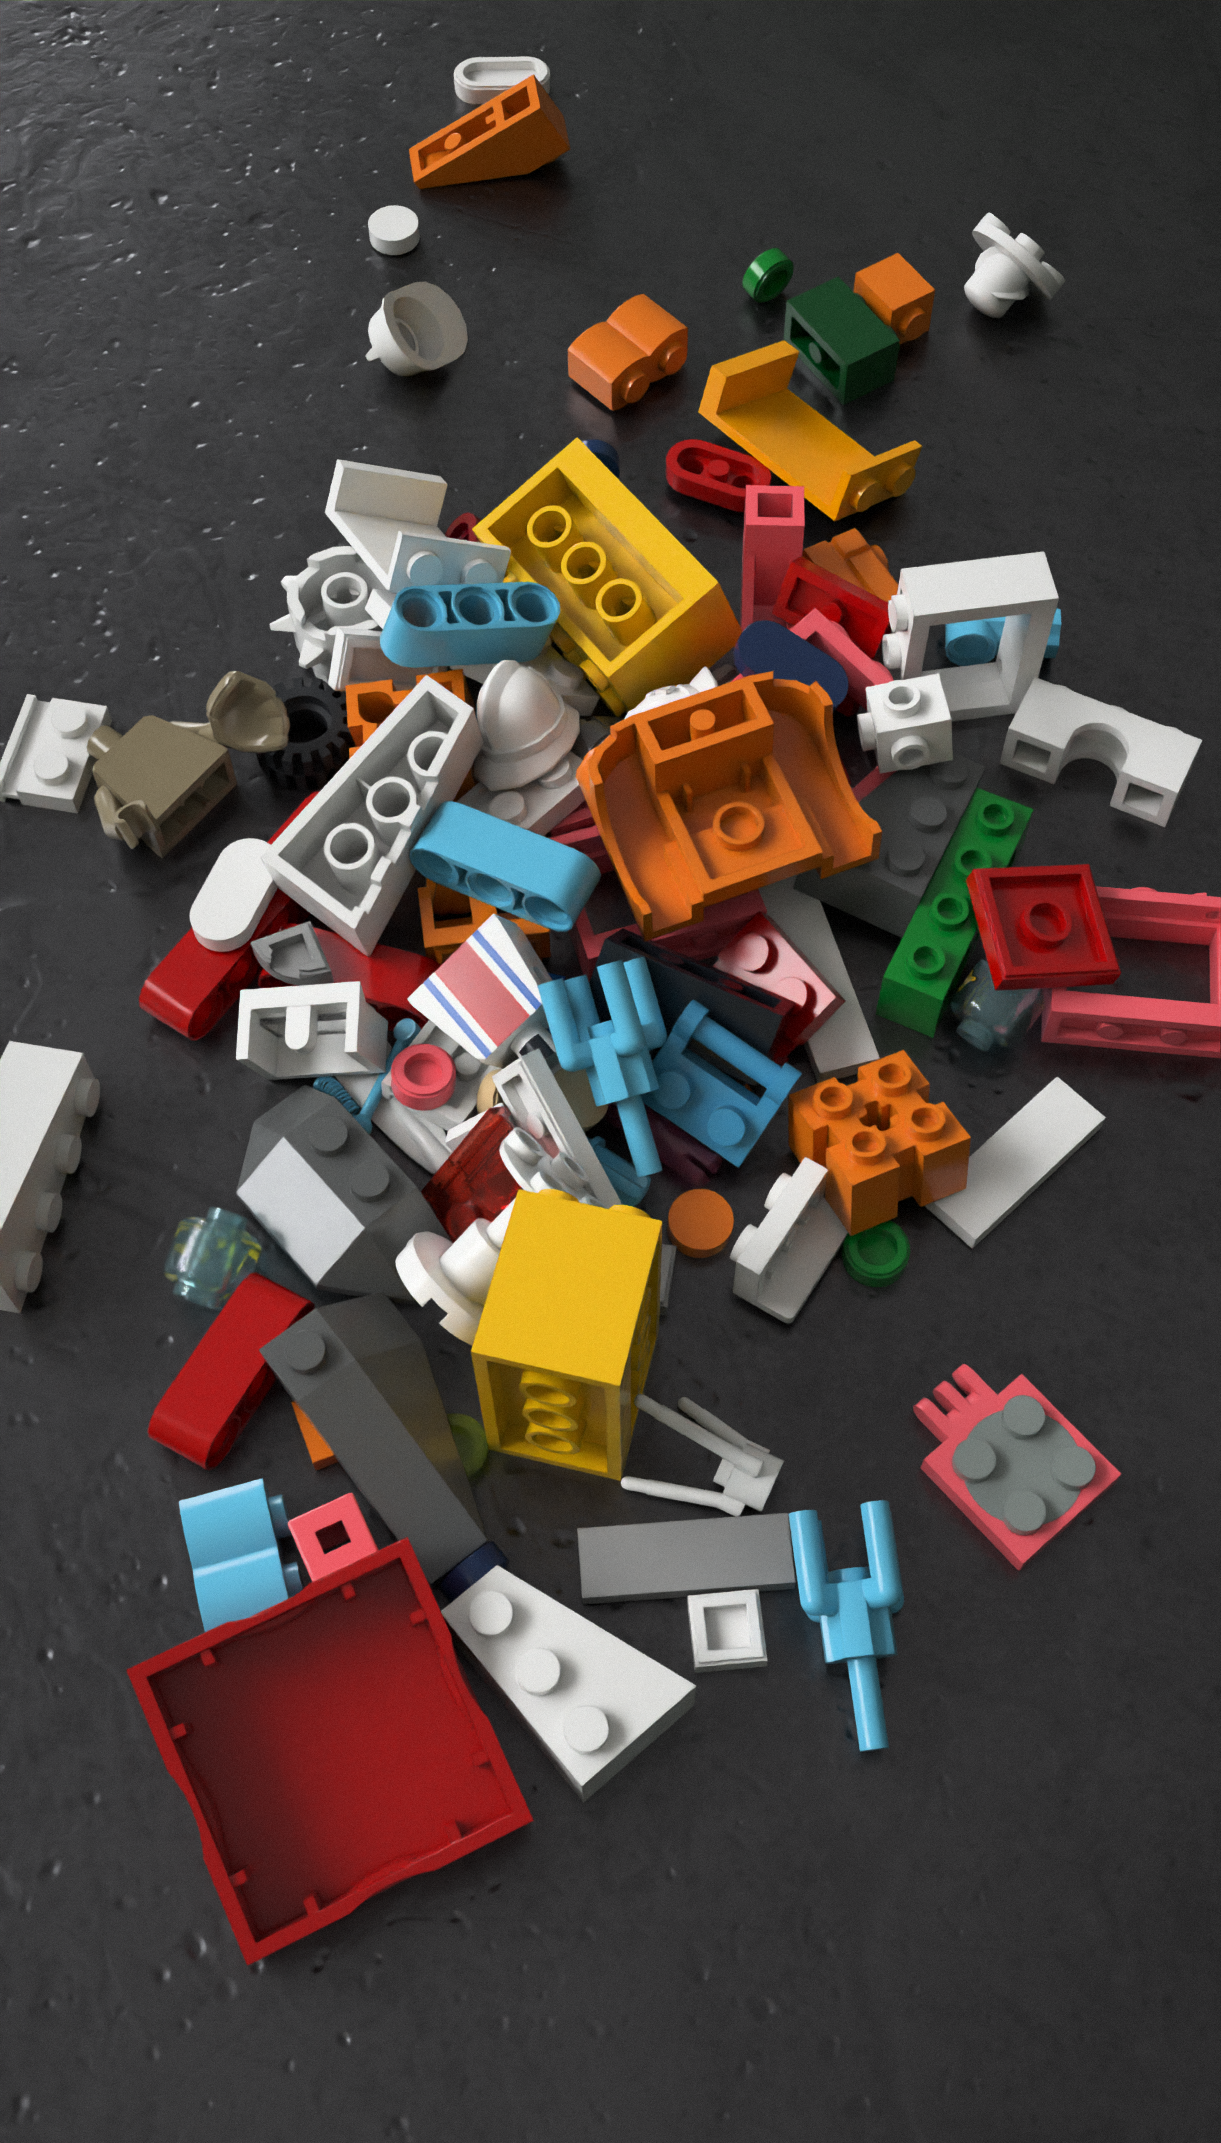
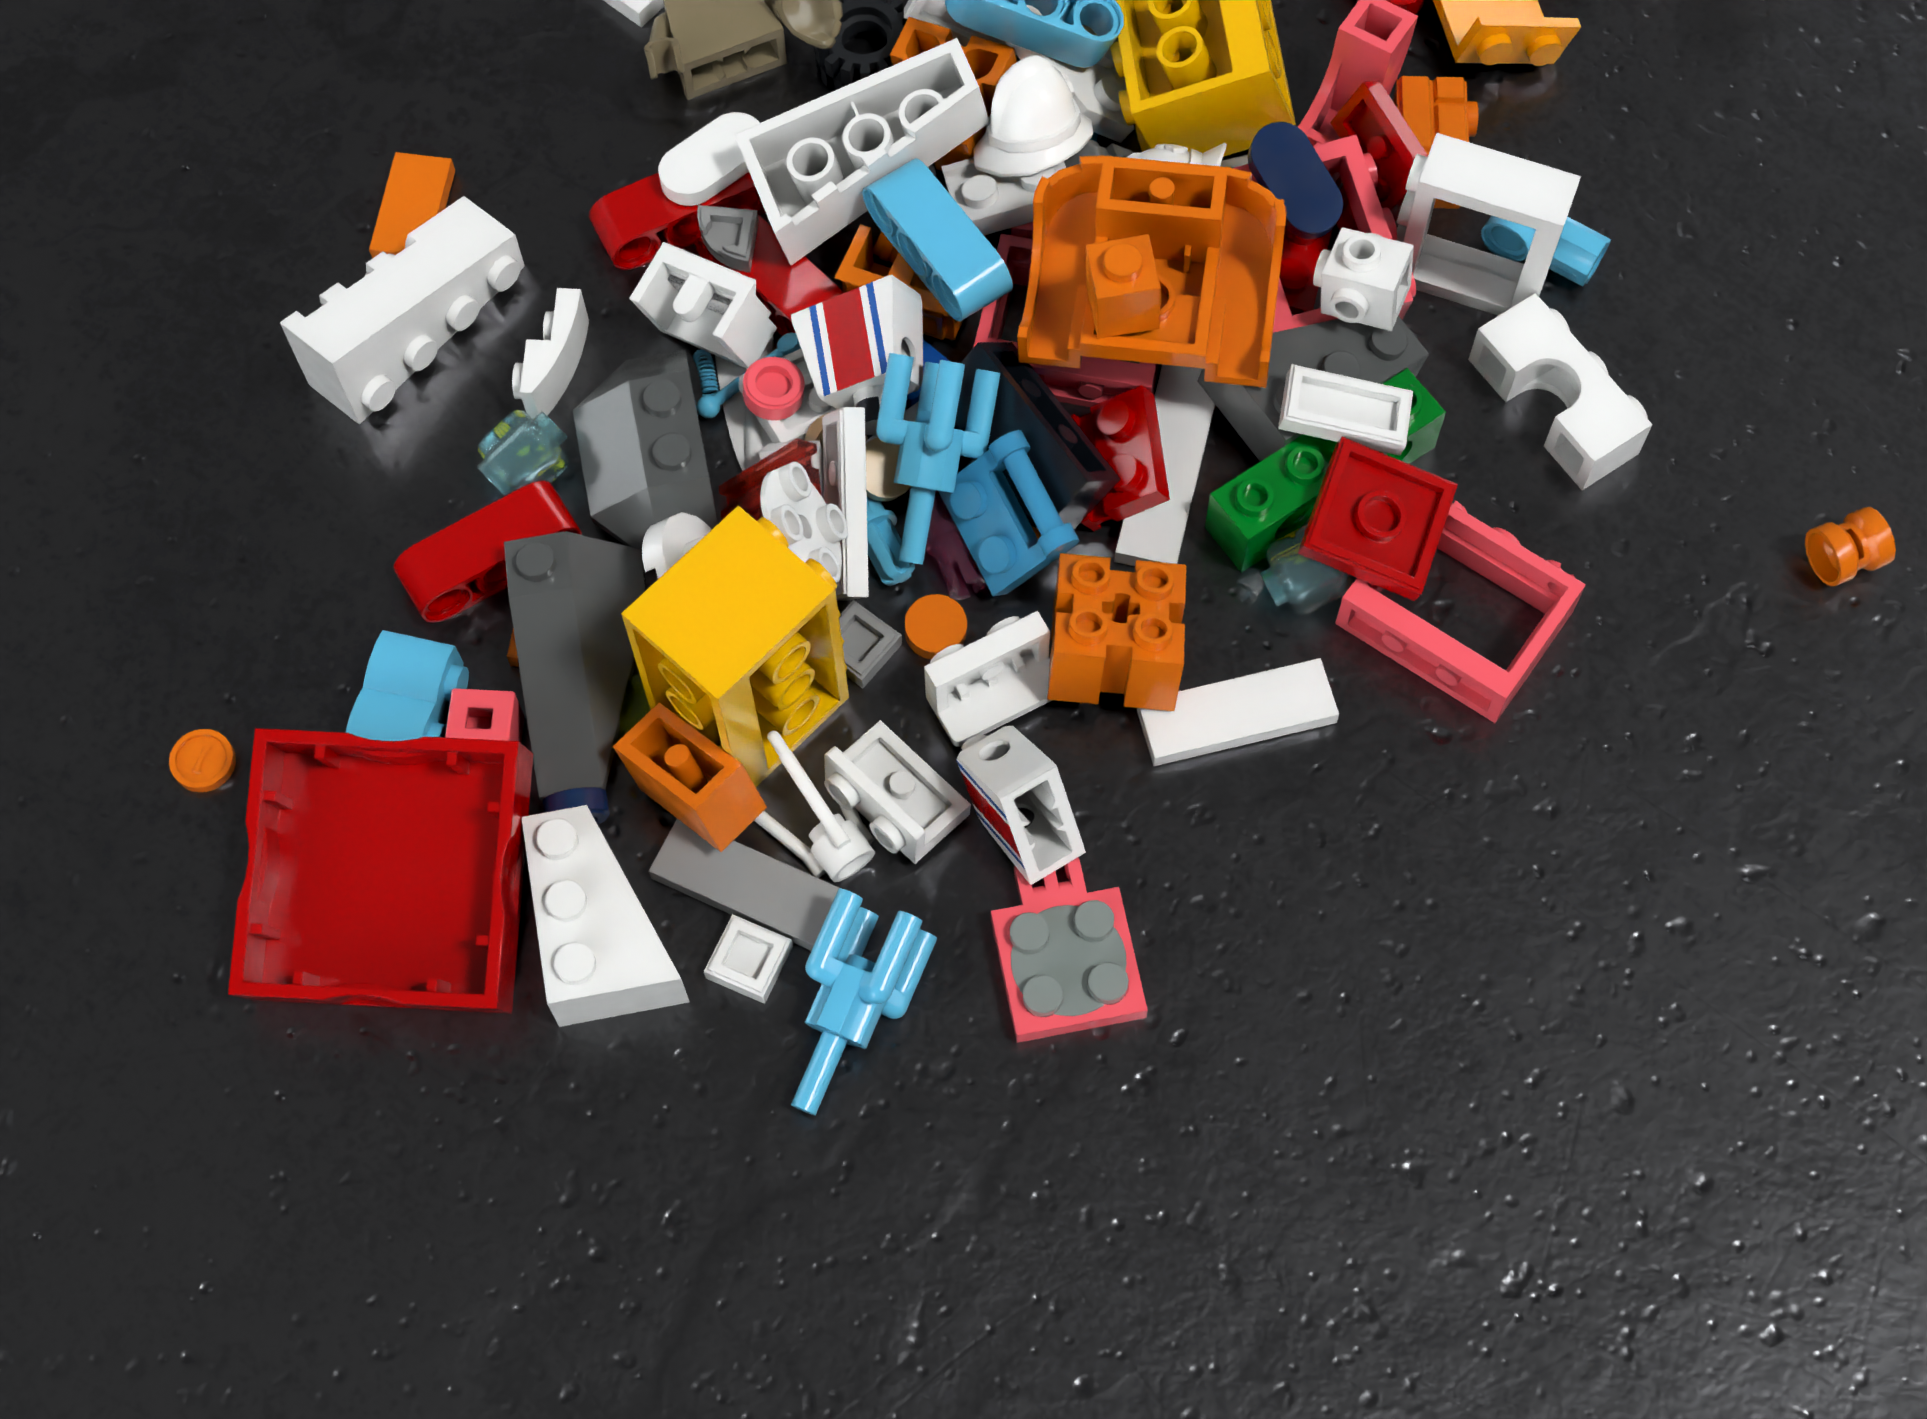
camera: 30 degrees right, 5 degrees up
green tile [842,1220,910,1288] -> none
none -> orange piece [169,729,236,792]
none -> white slope [512,288,589,423]
none -> orange brick [613,702,767,852]
none -> white bracket [824,720,971,864]
none -> white torso [956,726,1086,885]
none -> orange brick [1086,234,1161,339]
none -> white tile [1278,364,1413,456]

